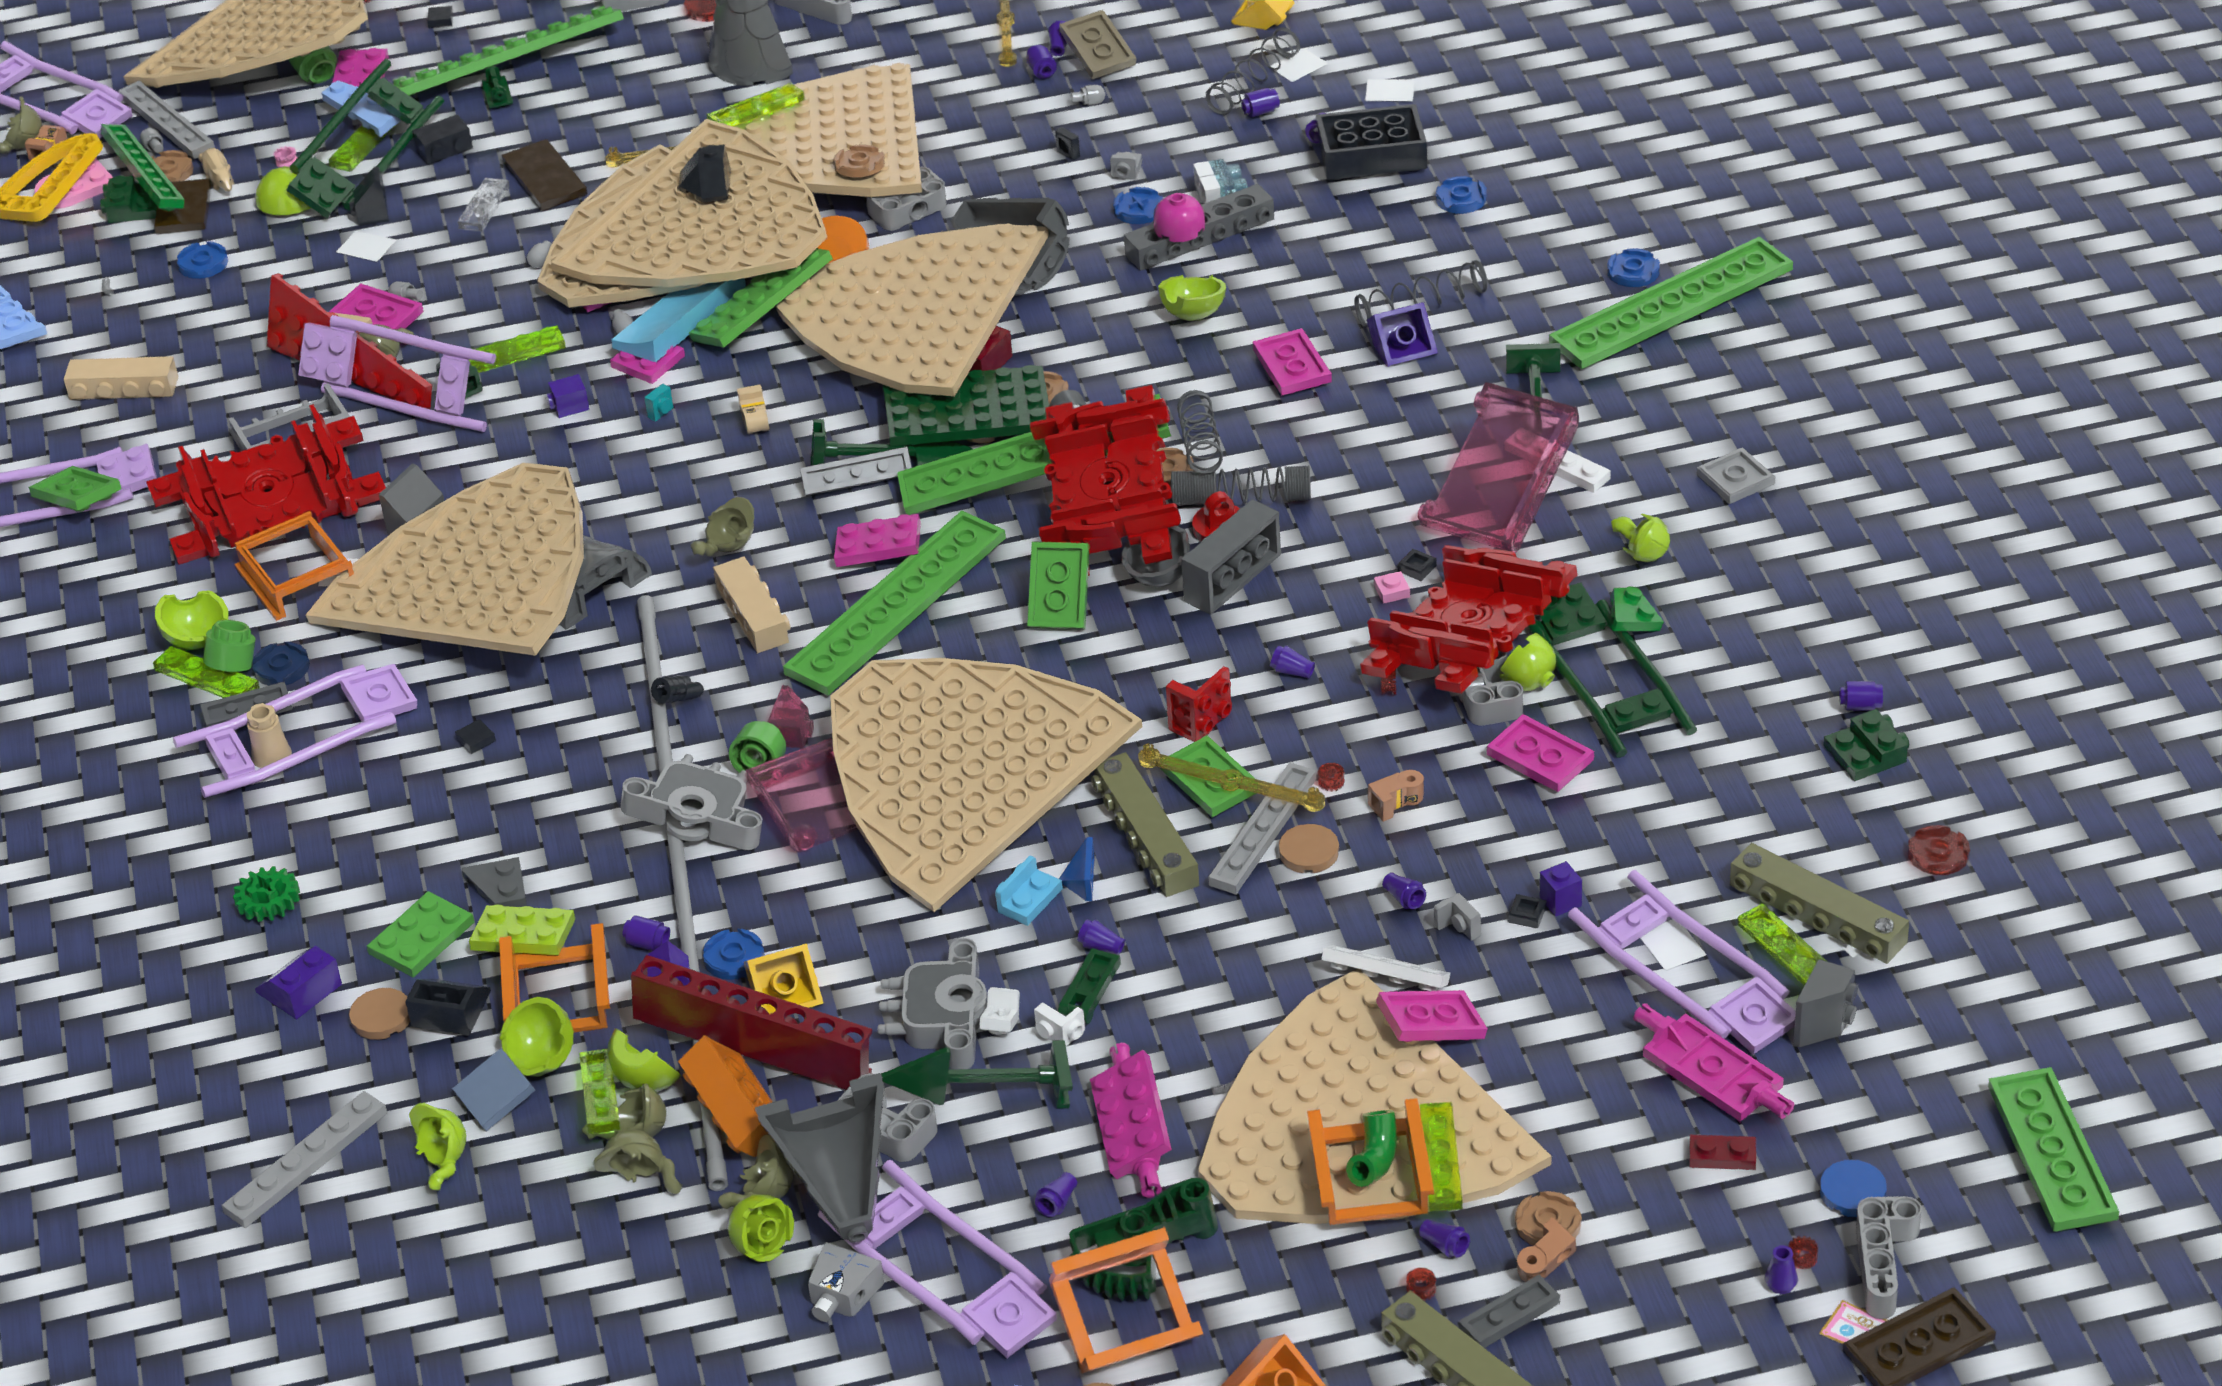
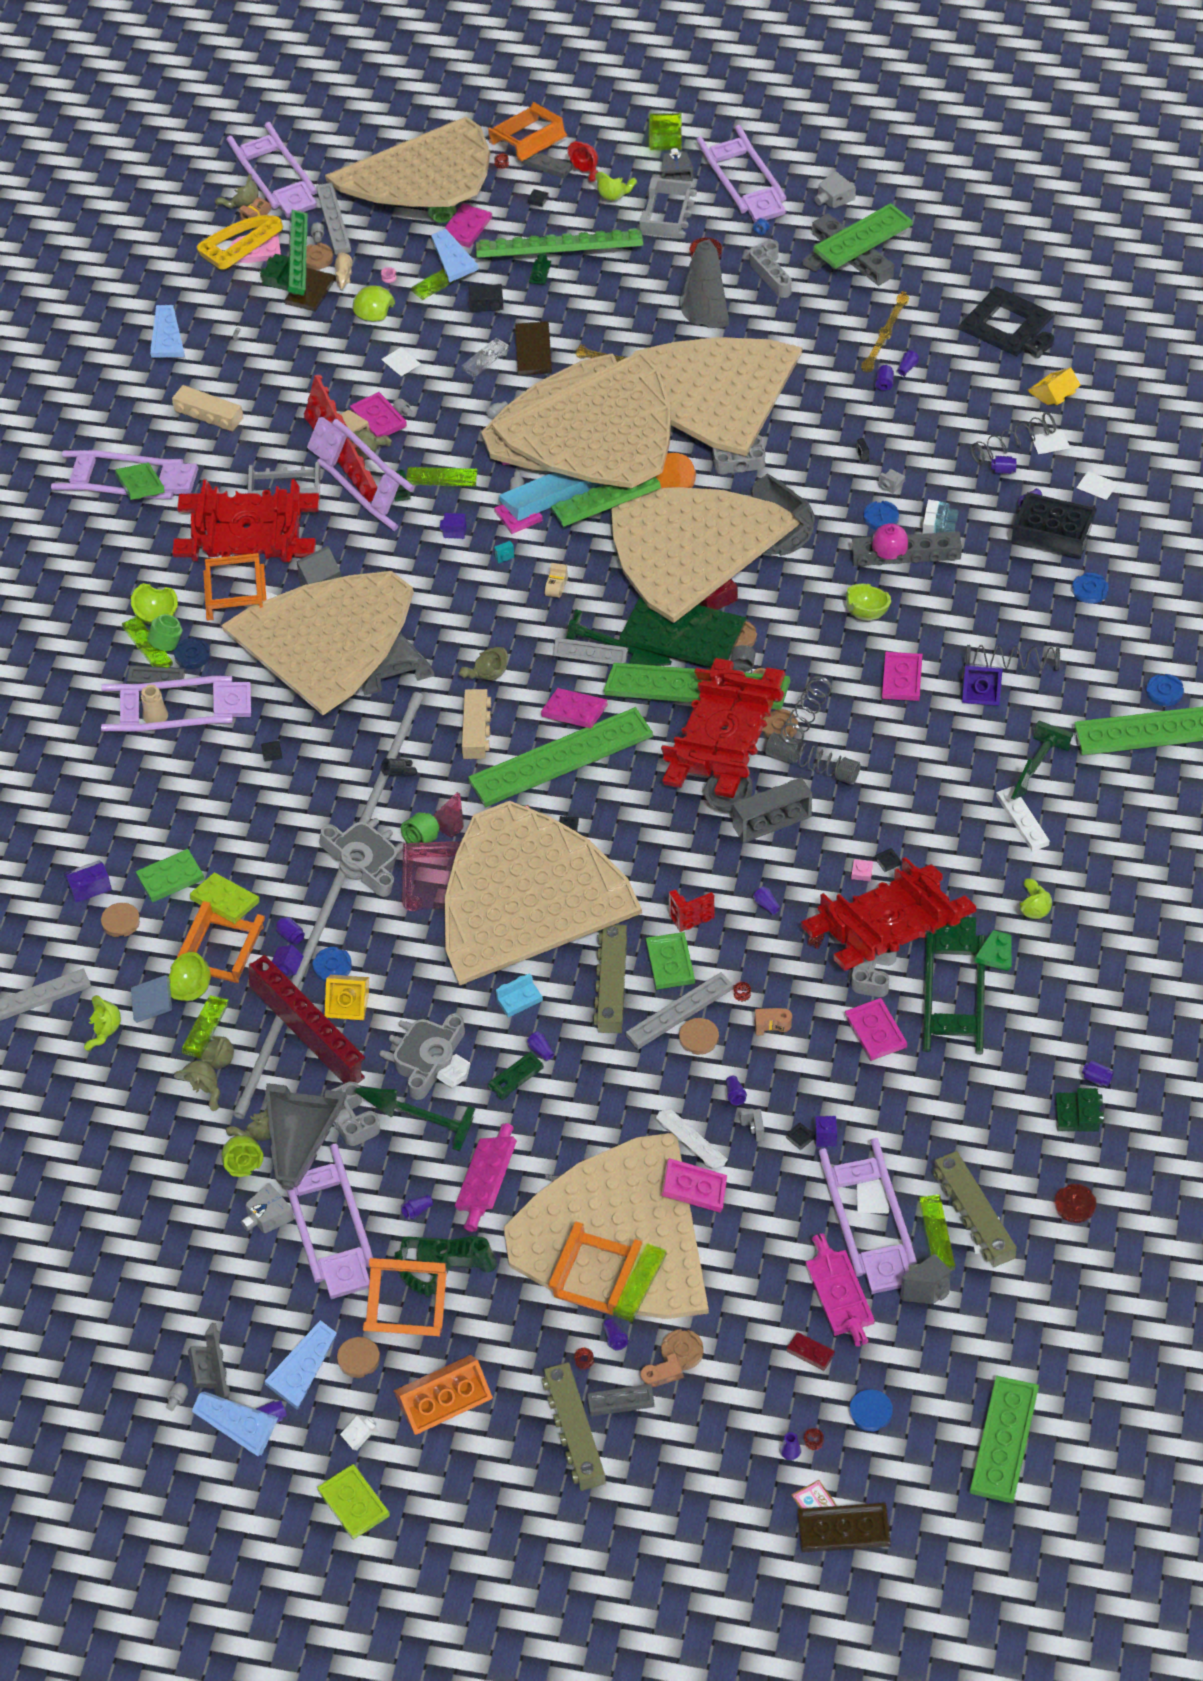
camera: 25 degrees right, 10 degrees up
blue tile [177,241,229,279] -> none
green gear [233,866,300,922] -> none
dark green plate [286,59,444,219] -> none
black slope [350,166,389,226] -> none
black slope [405,979,491,1036] -> none
dark grey wing [462,857,527,907] -> none
lime cylinder [607,1028,681,1092] -> none
black slope [678,144,731,203] -> none
orange slope [678,1035,773,1157] -> none
clear neon green plate [707,83,805,127] -> none
medium nougat tile [834,144,885,178] -> none
bright green plate [1027,542,1090,629] -> none
white bracket [1034,1002,1085,1046] -> none
dark tan plate [1059,10,1136,79] -> none
blue slope [1059,837,1095,902] -> none
light grey cylinder [1070,85,1105,106] -> none
clear yellow piece [1138,743,1325,812] -> none
red tile [1192,491,1240,541] -> none
green cylinder [1346,1110,1397,1187] -> none
clear pink windscreen [1418,382,1579,553] -> none
lime cylinder [1499,633,1556,692] -> none
light grey tile [1697,448,1775,504] -> none
light grey beam [1856,1196,1922,1319] -> none

